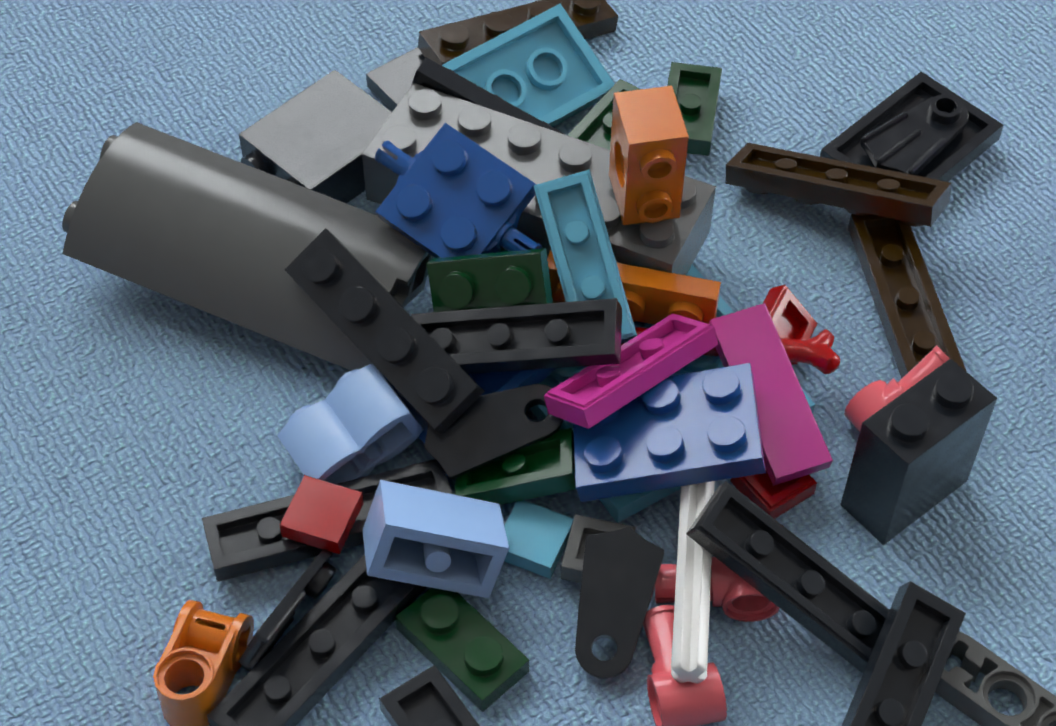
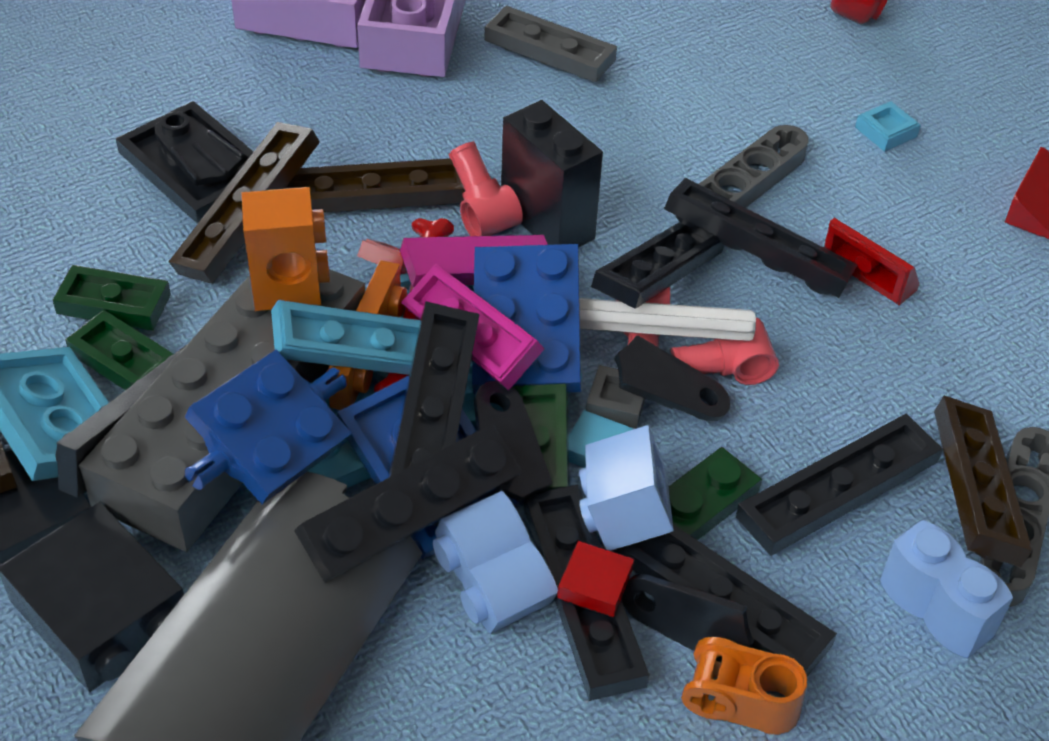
camera: 90 degrees left, 5 degrees down
dark green plate [426,248,553,312] -> none

